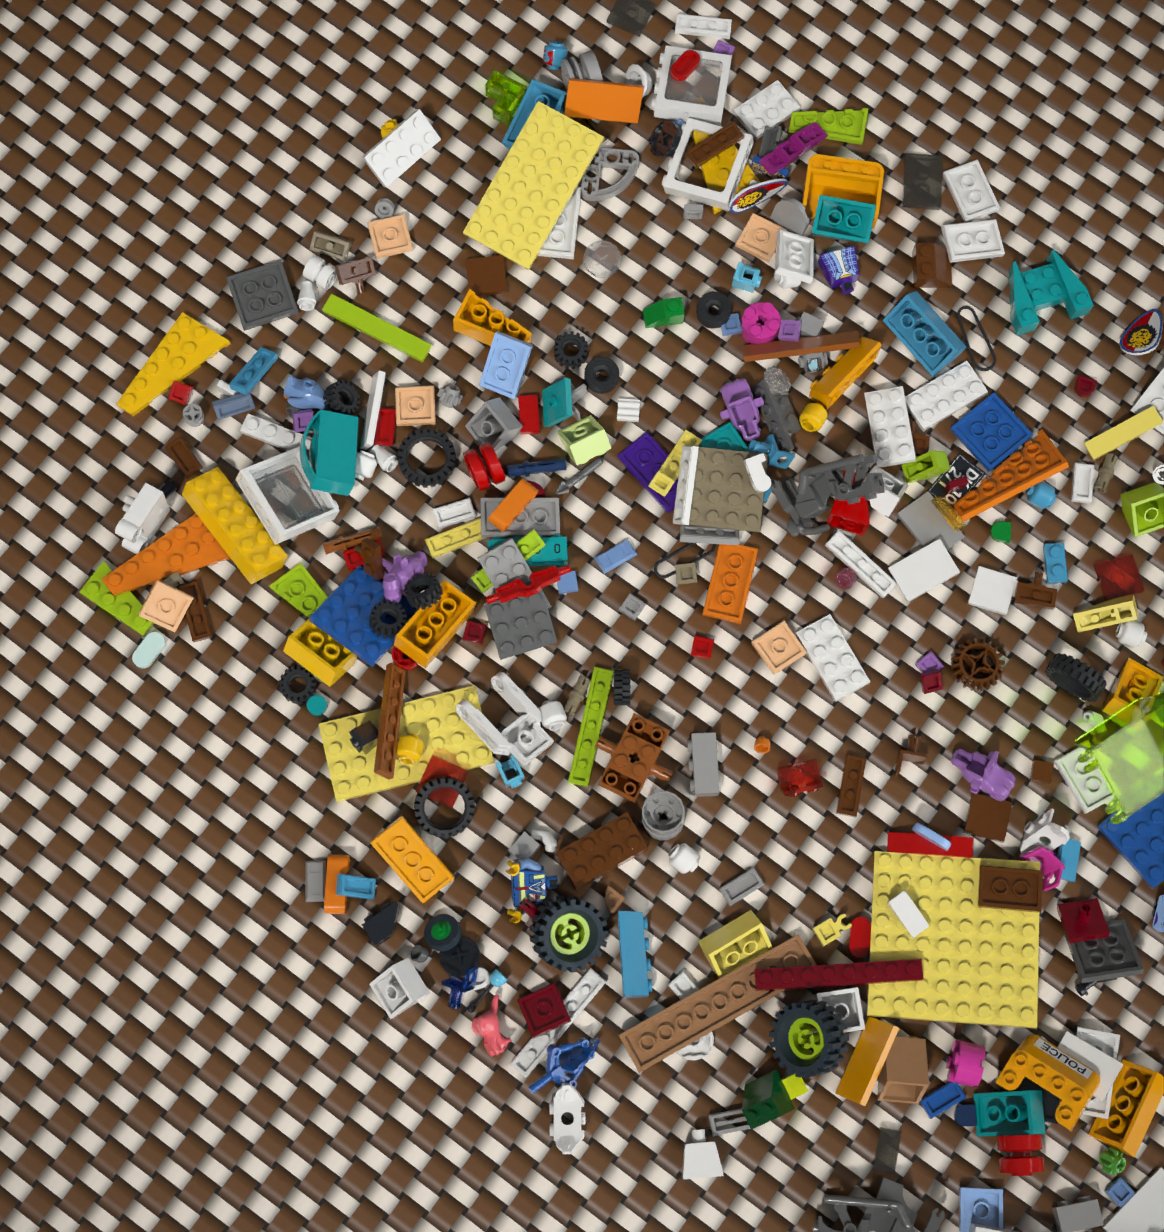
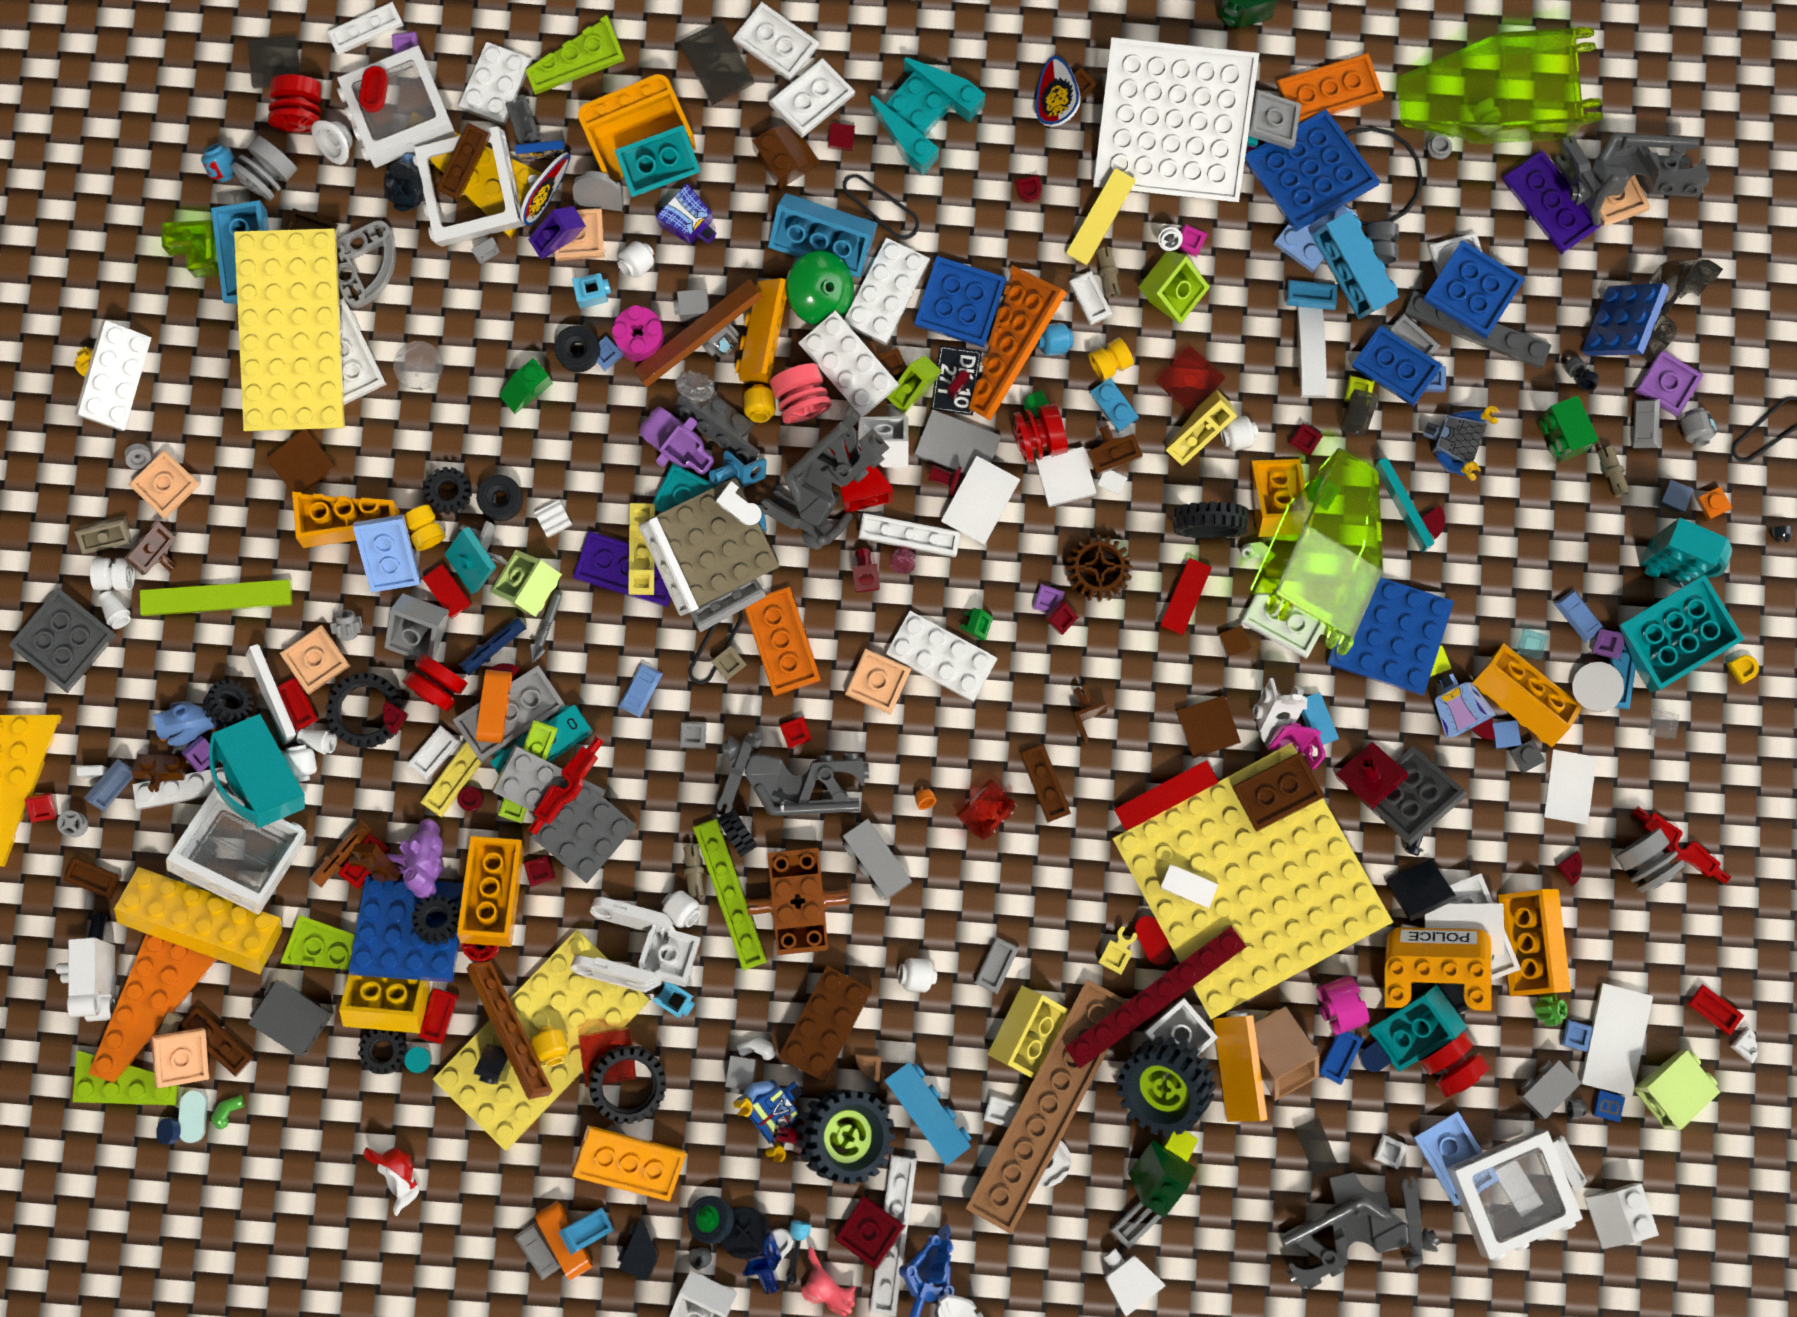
camera: 30 degrees left, 5 degrees up
dark azure plate [229,347,278,395] -> none
black tyre [404,572,443,610] -> none
medium blue tile [557,571,578,594] -> none
orange tile [564,78,643,123] -> none
light grey wheel [642,791,685,840] -> none
magenta slope [759,122,828,176] -> none
white tile [775,229,814,284] -> none
medium lavender tile [778,320,802,342] -> none
light blue tile [912,823,951,851] -> none
clear yellow tile [931,497,967,532] -> none
medium lavender piece [951,749,1016,801] -> none
none -> reddish brown plate [132,754,190,793]
none -> dark blue tile [156,1118,181,1145]
none -> bright green arm [211,1095,245,1129]
none -> dark grey brick [248,980,334,1057]
none -> red wheel [268,74,322,133]
none -> hair [363,1147,419,1216]
none -> dark red tile [383,700,409,736]
none -> yellow wheel [404,505,446,551]
none -> red tile [418,988,459,1045]
none -> dark red tile [457,786,484,812]
none -> dark purple slope [528,206,586,259]
none -> dark grey piece [717,731,869,816]
none -> coral wheel [769,363,832,424]
none -> green dish [786,251,854,325]
none -> dark red tile [828,123,855,151]
none -> dark red bracket [852,548,880,593]
none -> dark red bracket [928,465,965,498]
none -> green tile [960,608,993,641]
none -> red wheel [1013,402,1068,464]
none -> yellow wheel [1088,337,1134,381]
none -> white sticker [1098,470,1127,495]
none -> red tile [1160,558,1212,636]
none -> white tile [1373,1135,1408,1169]
none -> black tile [1385,859,1456,921]

